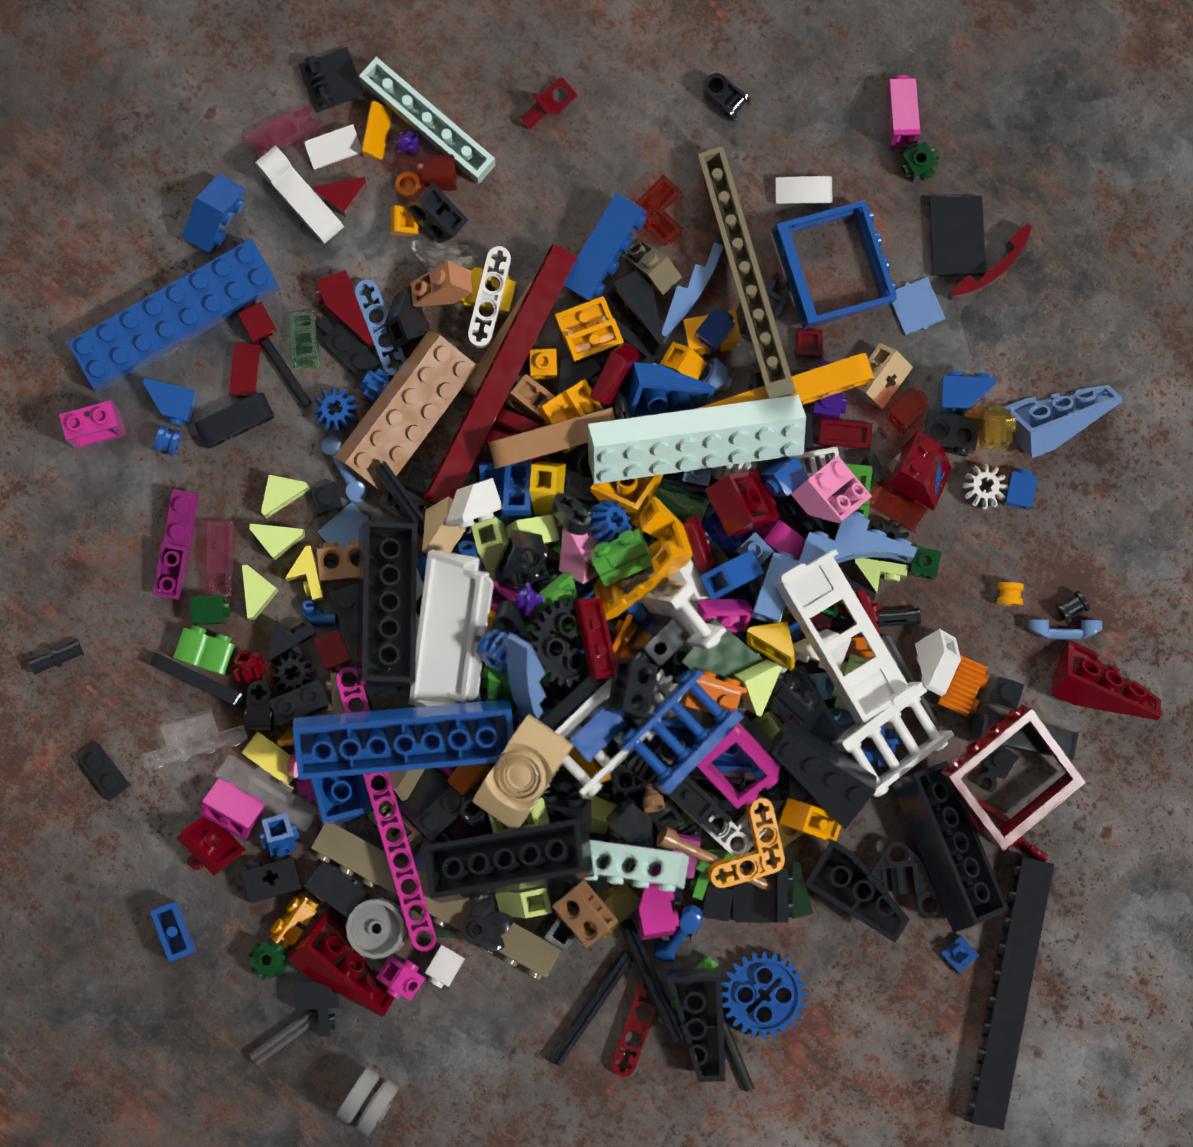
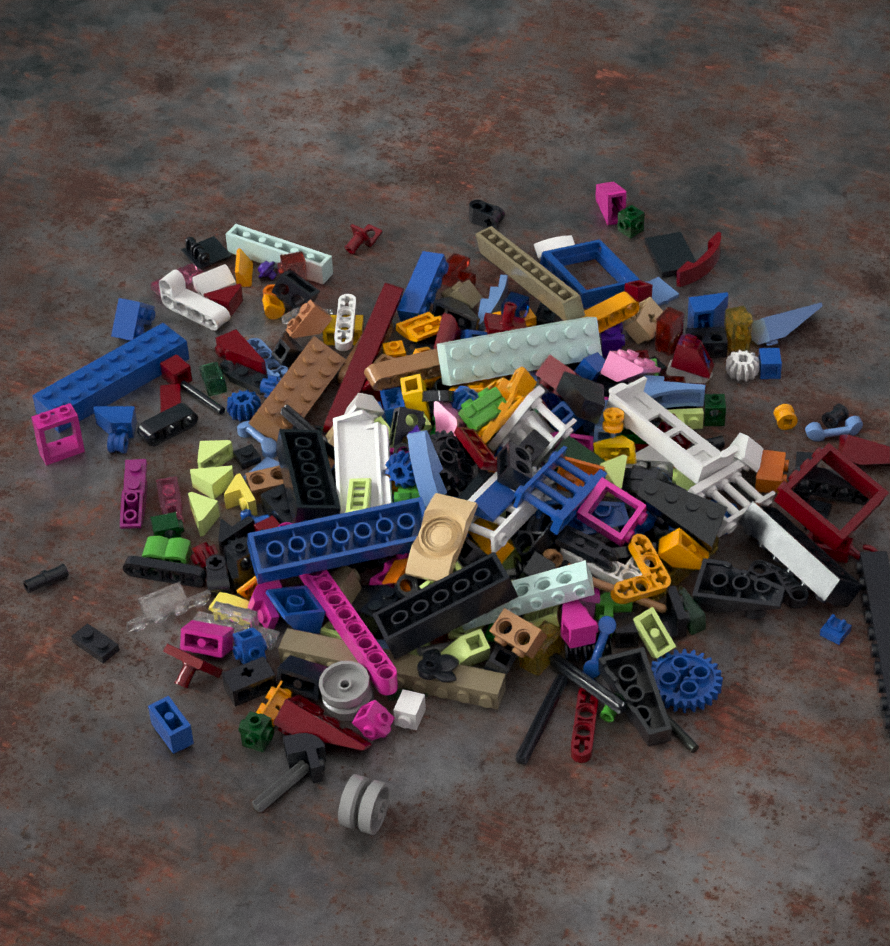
camera: 10 degrees left, 40 degrees down
none -> yellowish green slope [346,478,372,512]
none -> dark red tile [484,302,527,334]
none -> black slope [556,371,605,424]
none -> light orange wheel [602,407,624,434]
none -> dark red brick [625,280,653,303]
none -> yellowish green slope [633,607,676,658]

